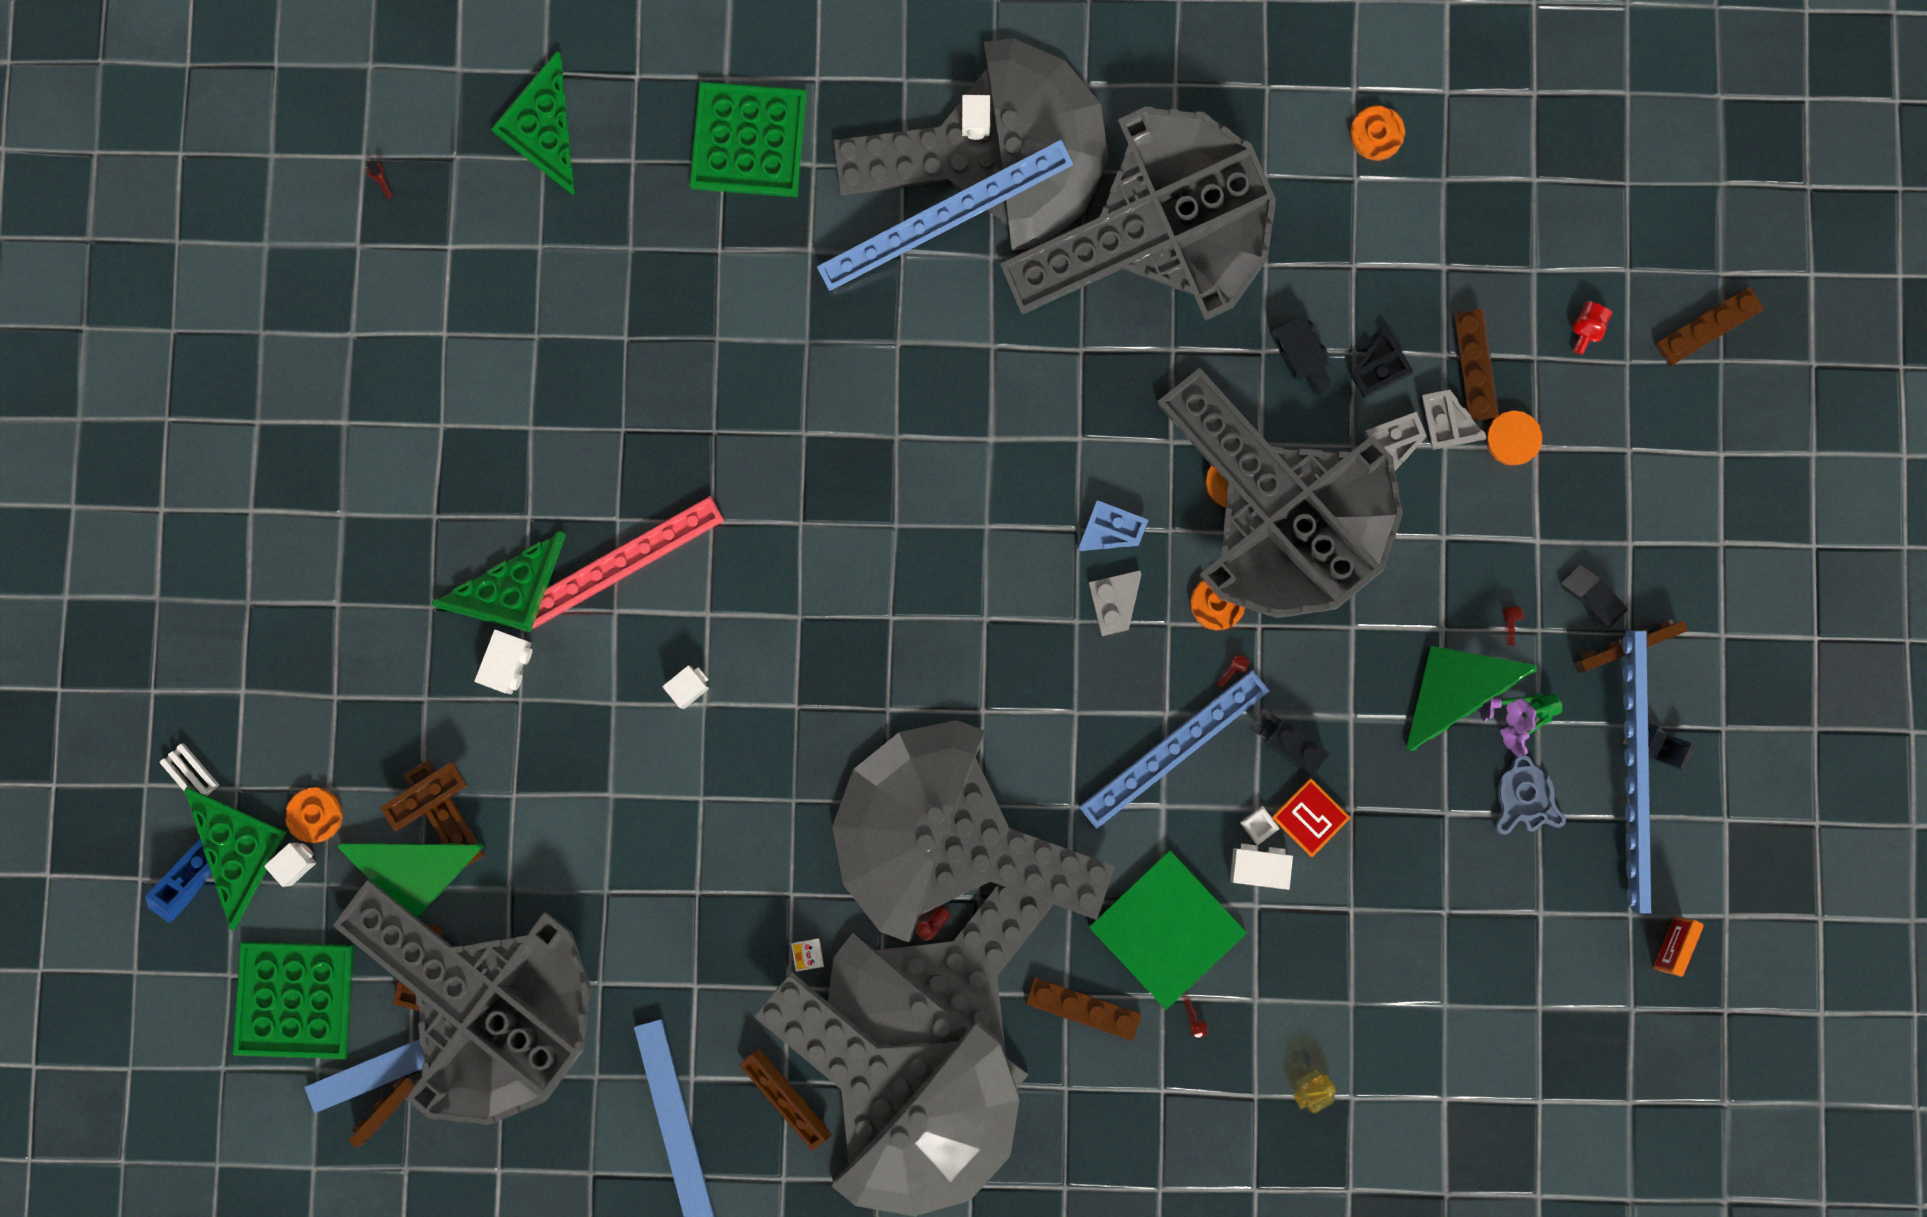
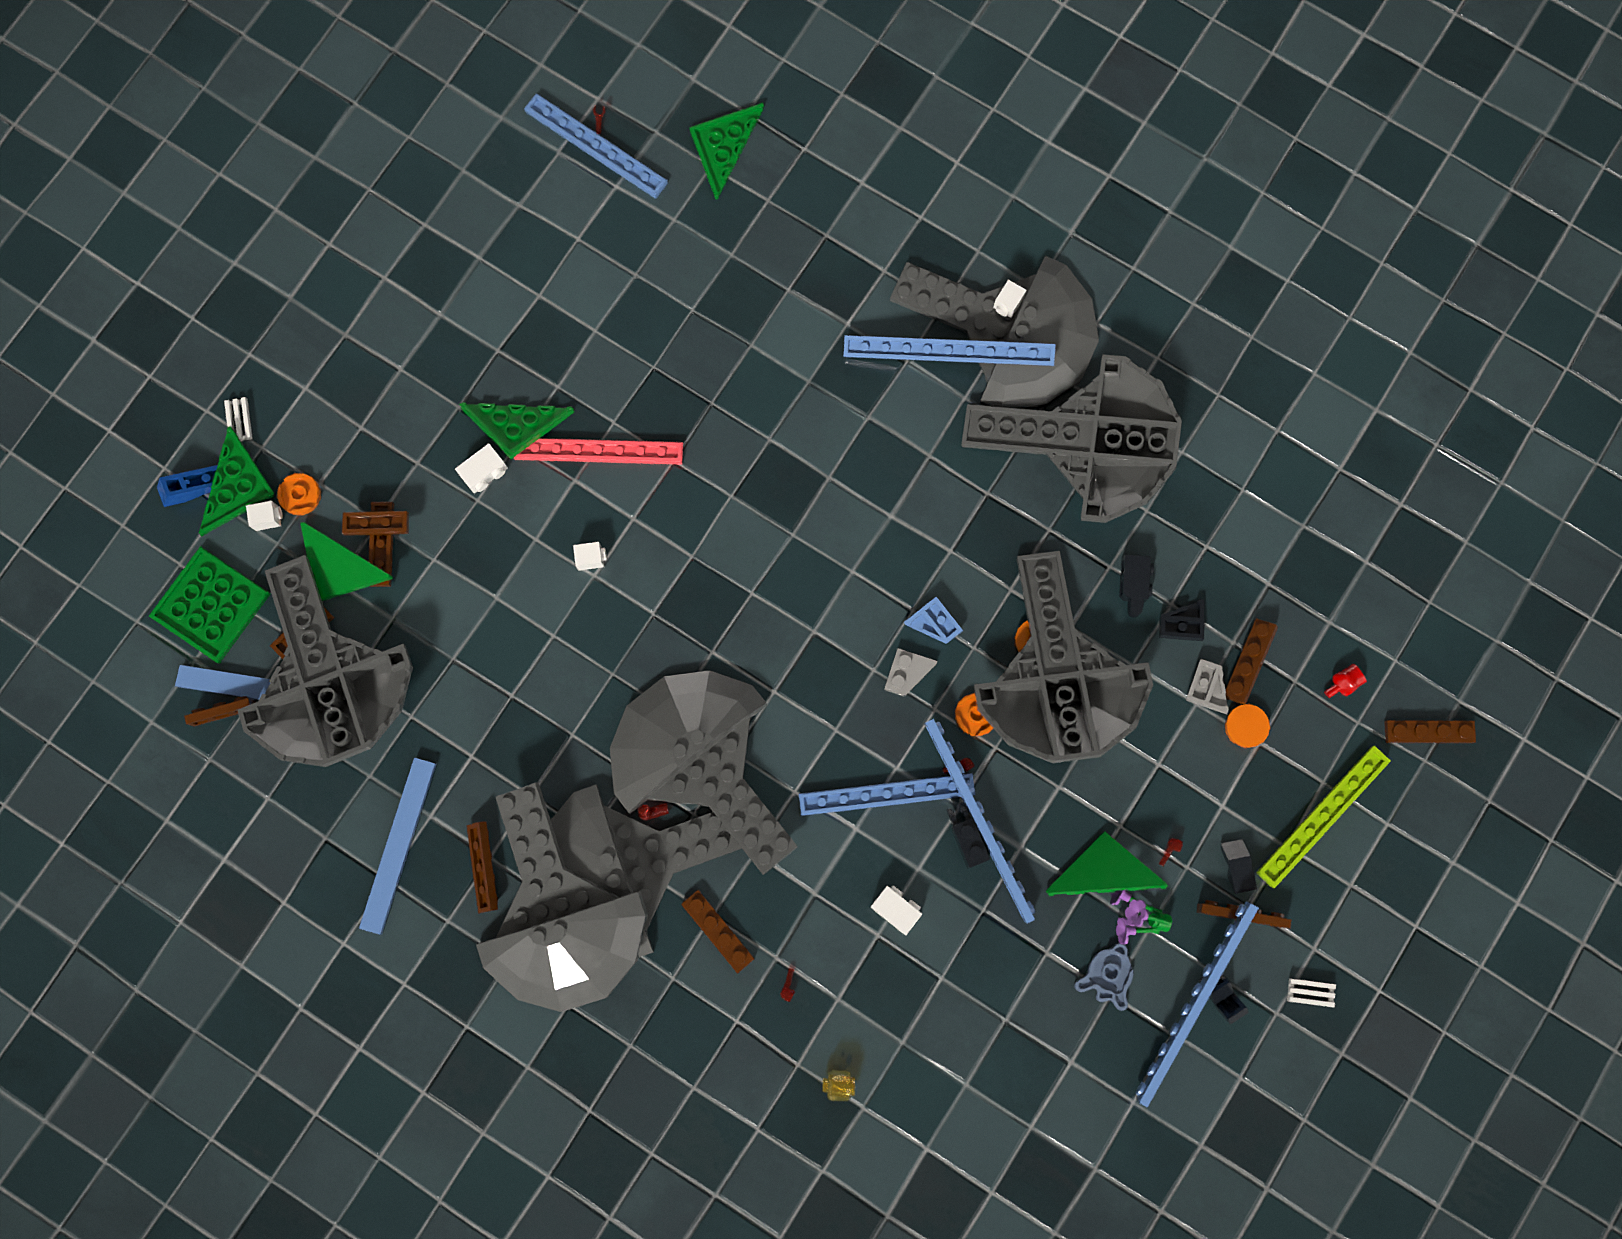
camera: 30 degrees right, 5 degrees down
green tile [690,82,807,197] -> none
white tile [791,938,824,972] -> none
green tile [1088,850,1247,1010] -> none
white tile [1240,806,1280,845] -> none
red tile [1271,778,1350,857] -> none
orange tile [1350,105,1405,161] -> none
light grey wing [1364,412,1427,470] -> none
tile [1653,916,1703,977] -> none
none -> medium blue tile [524,93,668,199]
none -> medium blue plate [924,719,1036,923]
none -> lime plate [1256,746,1391,888]
none -> white tile [1287,979,1336,1007]

